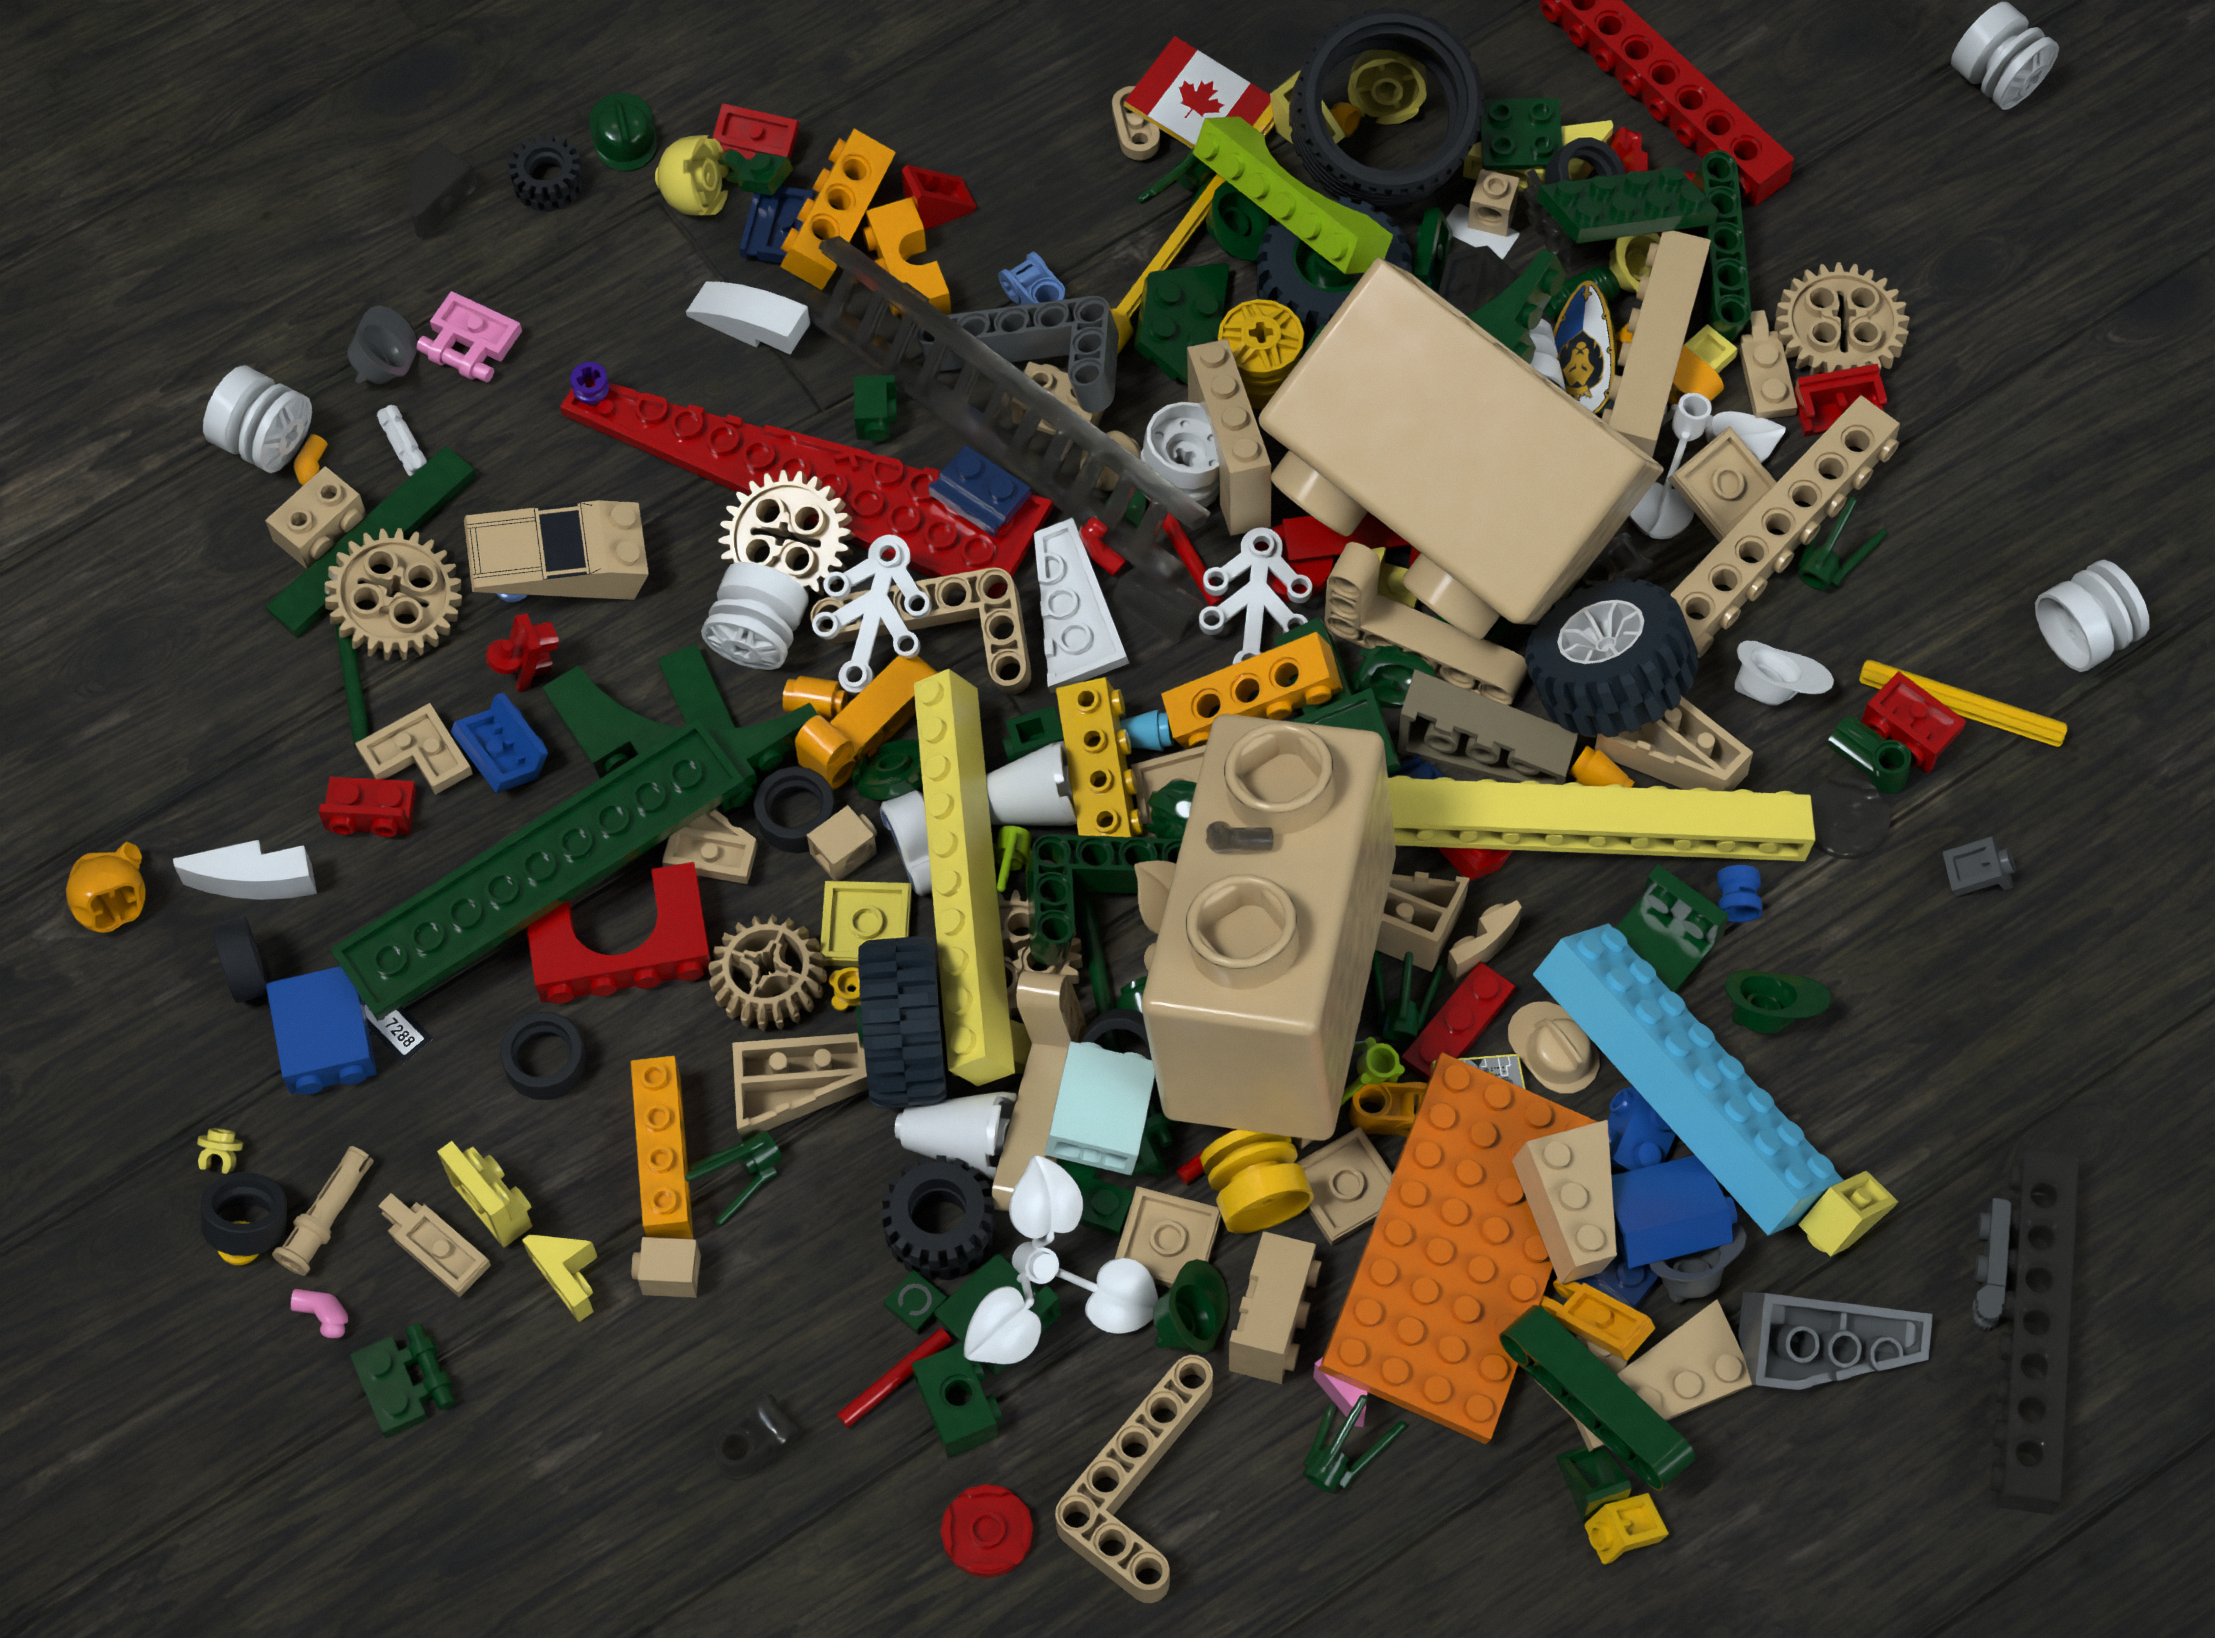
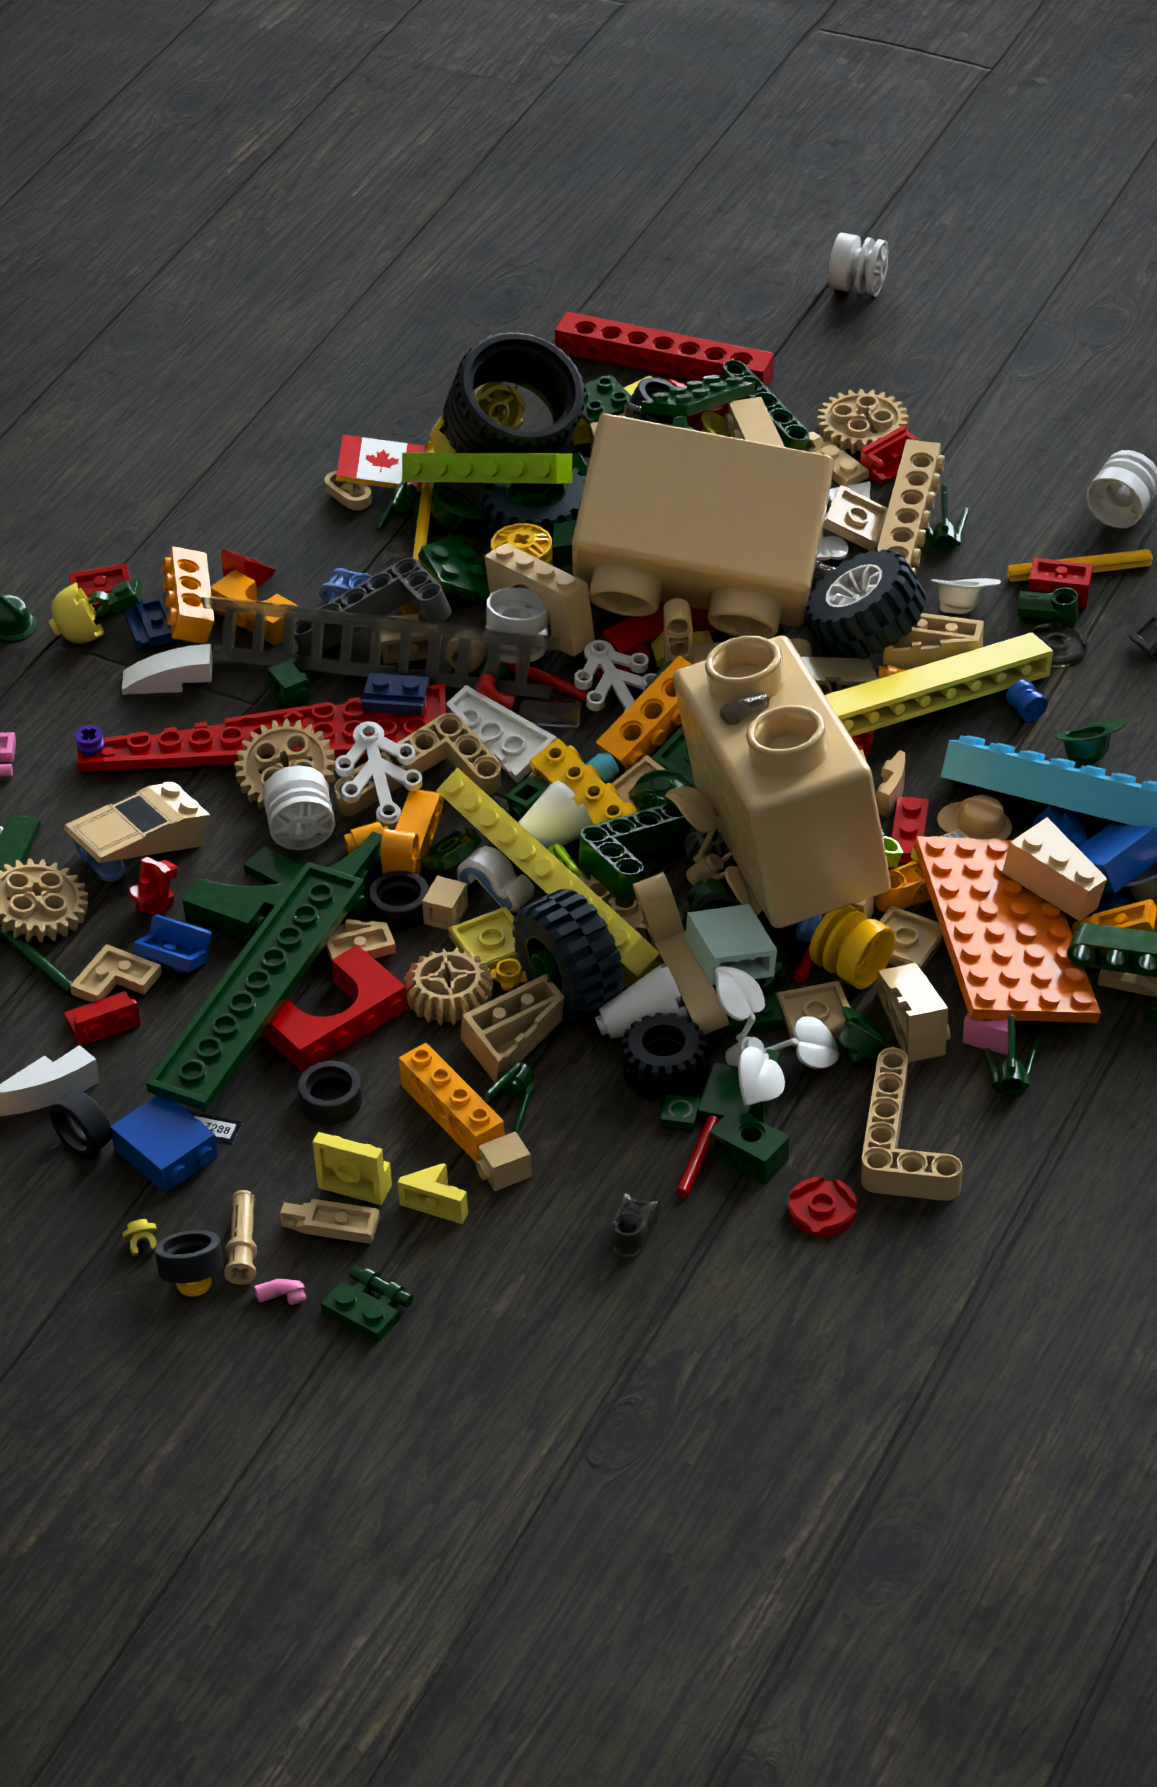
camera: 30 degrees left, 20 degrees down
dark green bracket [1615,865,1729,993] -> none

